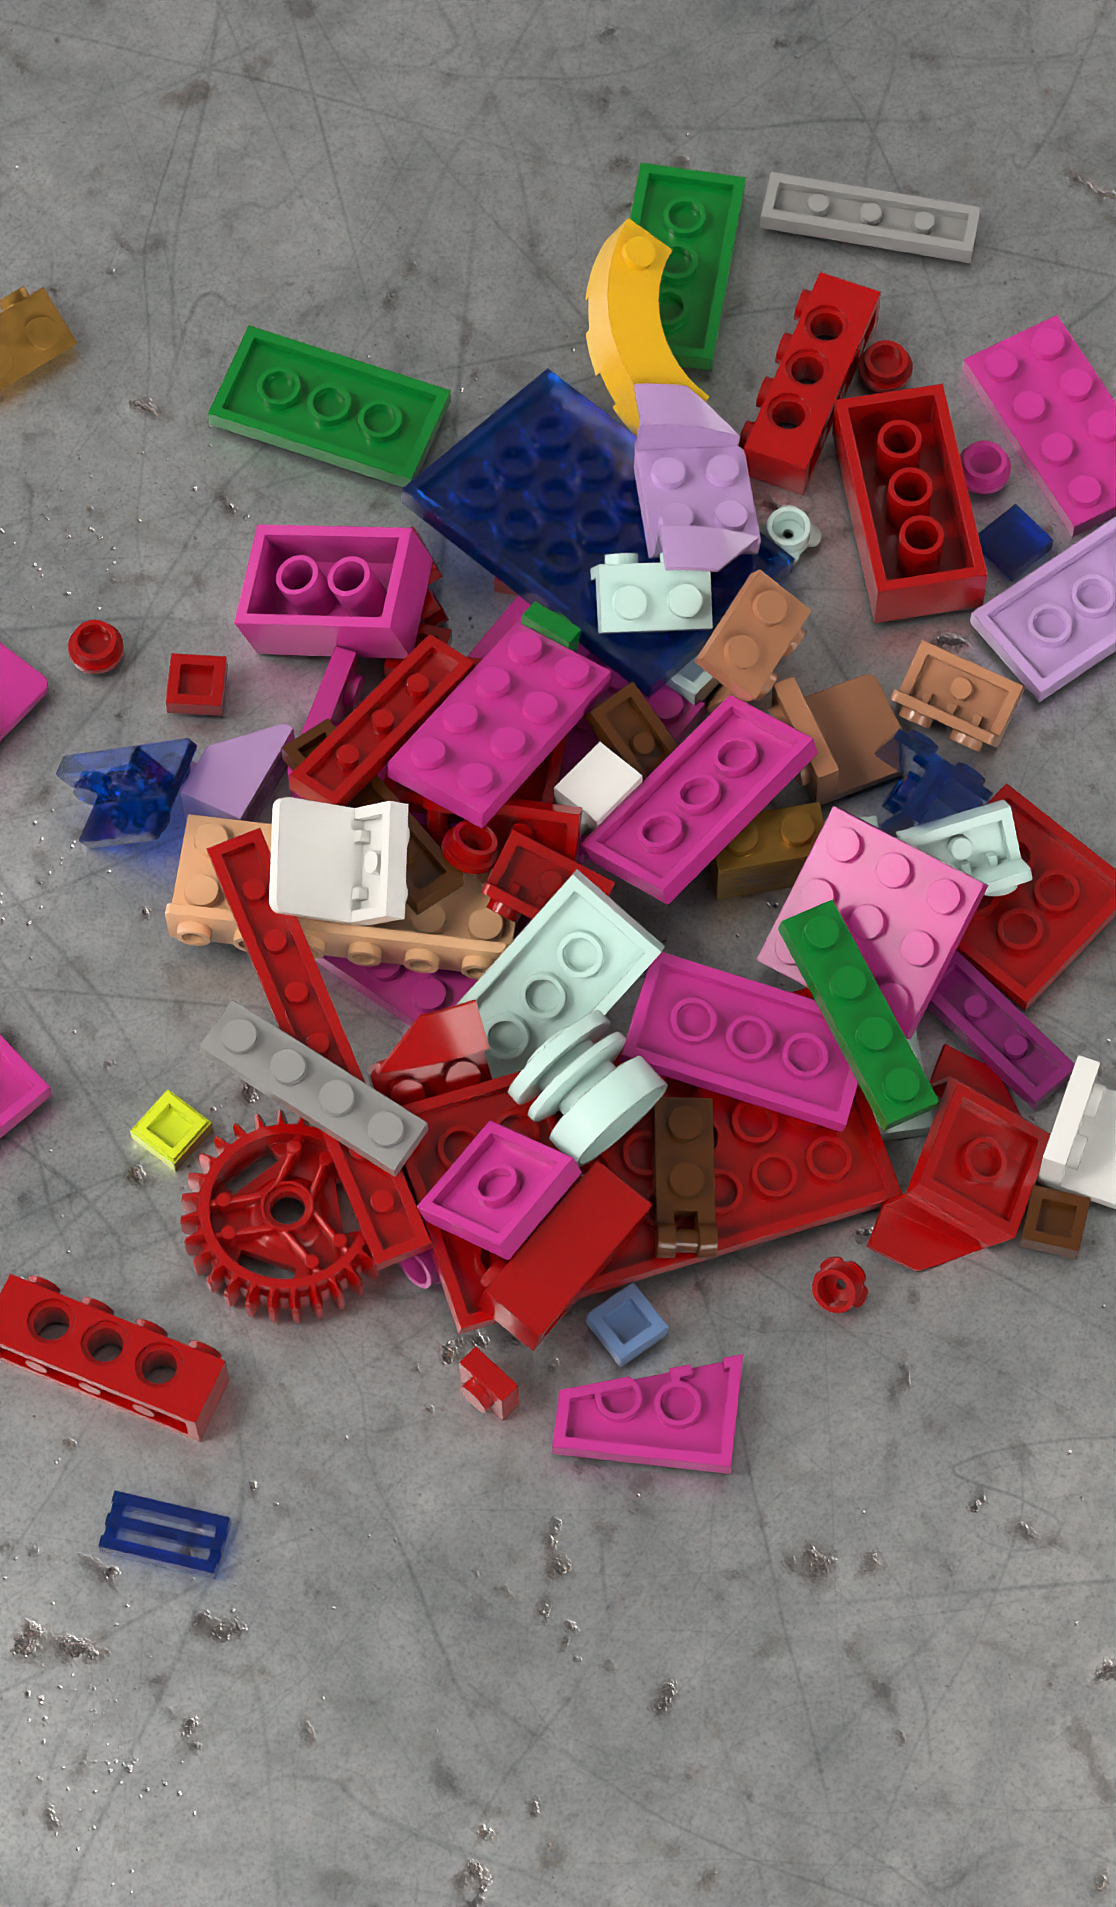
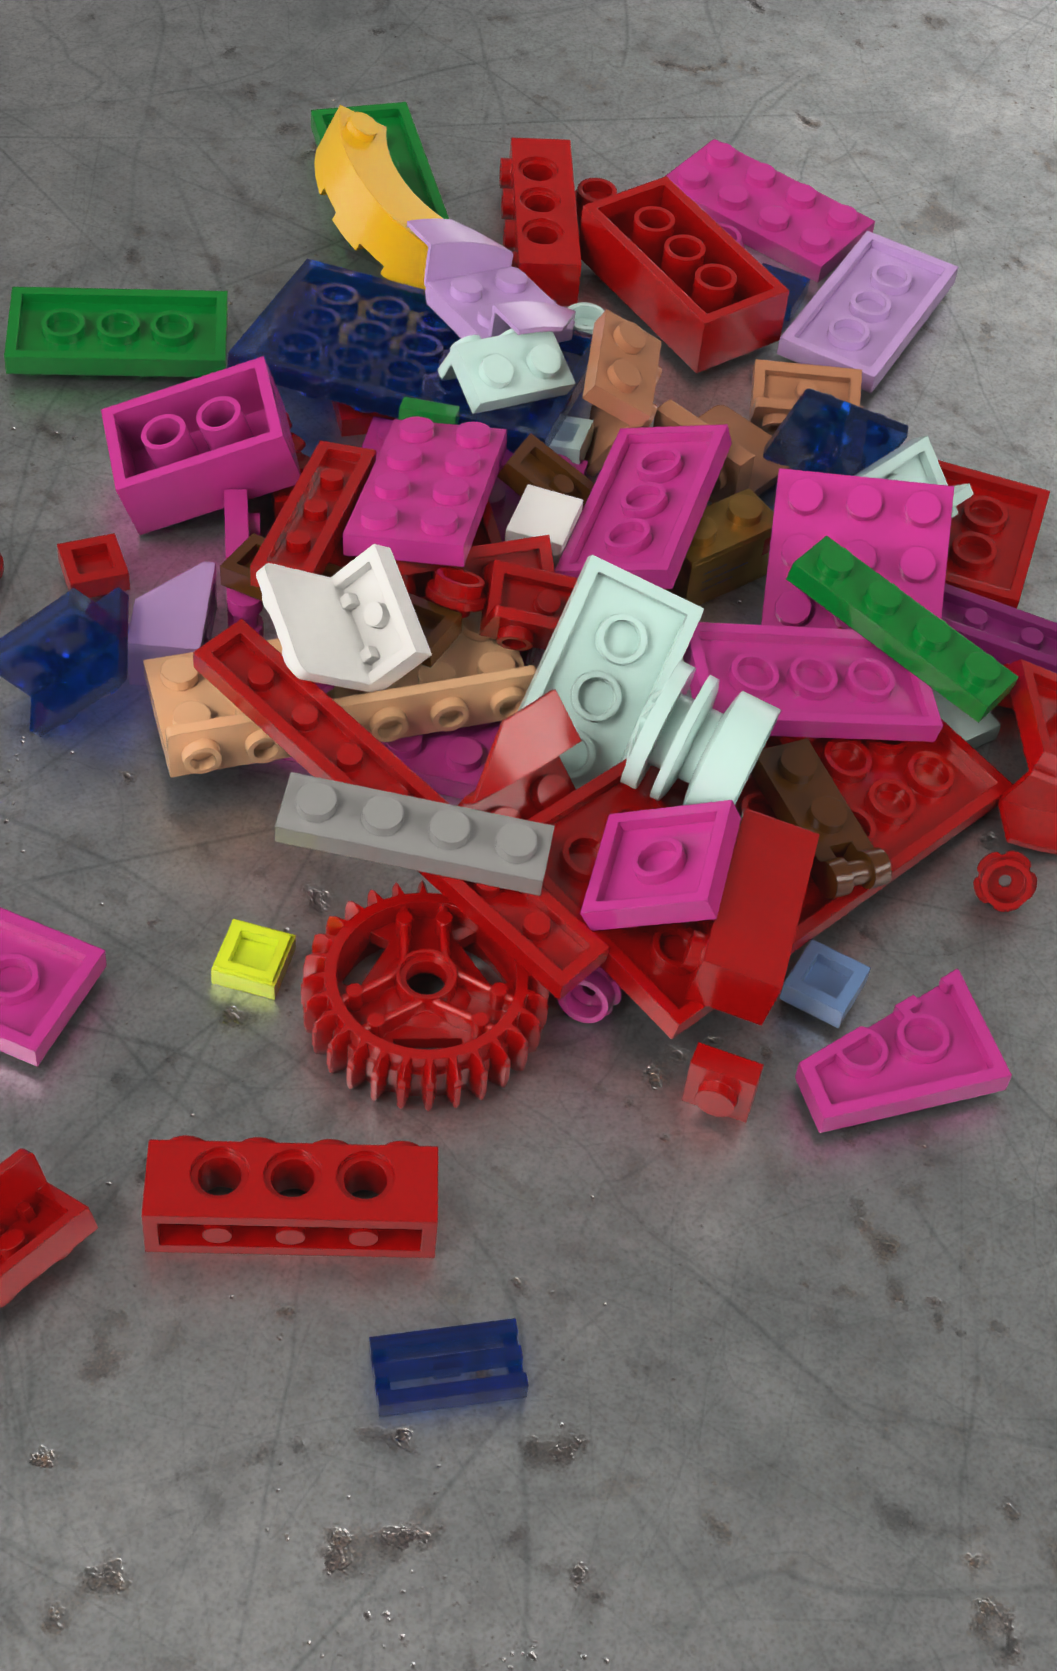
camera: 30 degrees left, 15 degrees down
light grey plate [760,172,981,263] -> none

